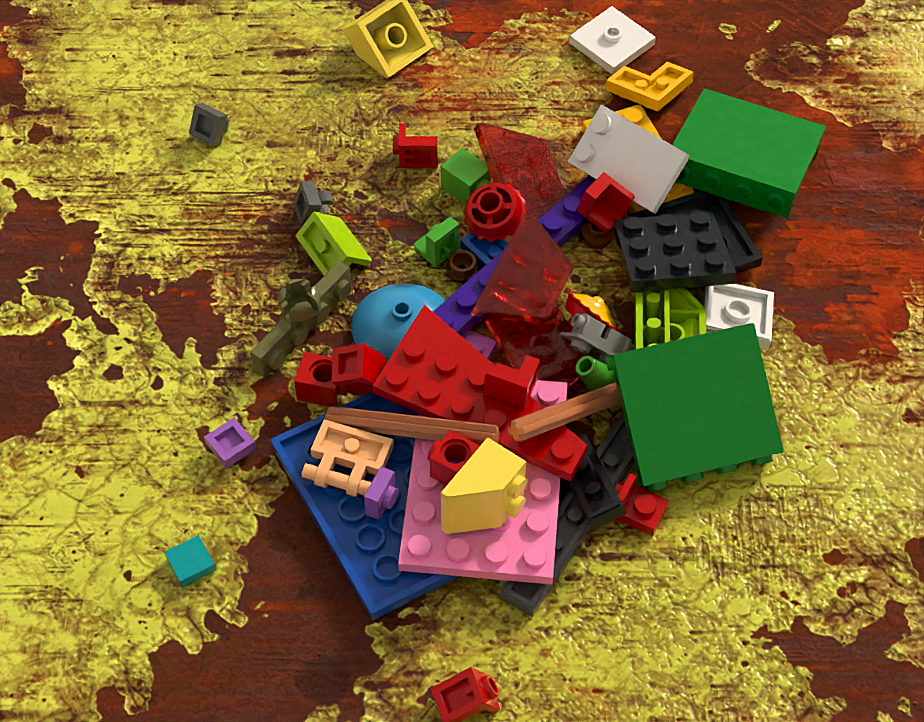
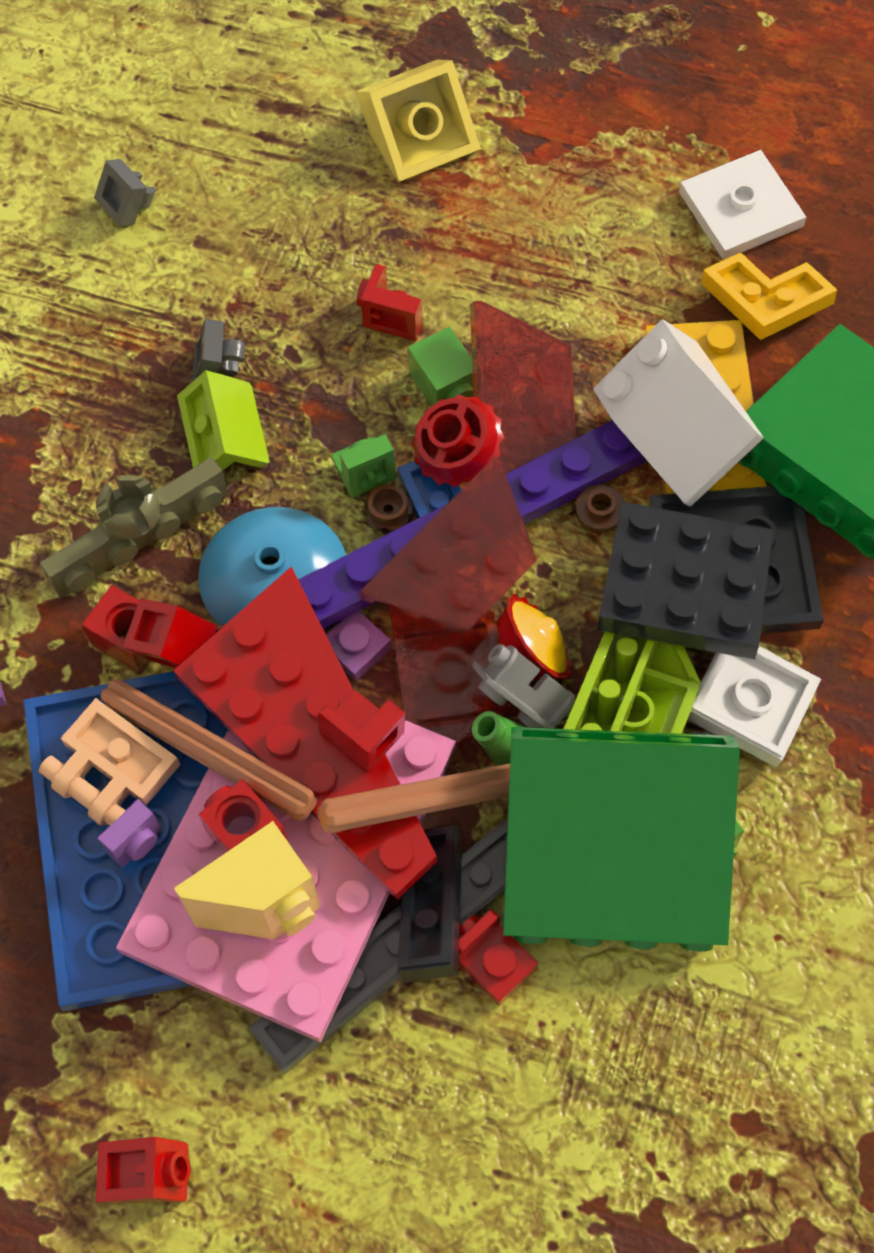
camera: 20 degrees right, 10 degrees up
red panel [576,172,635,233] -> none

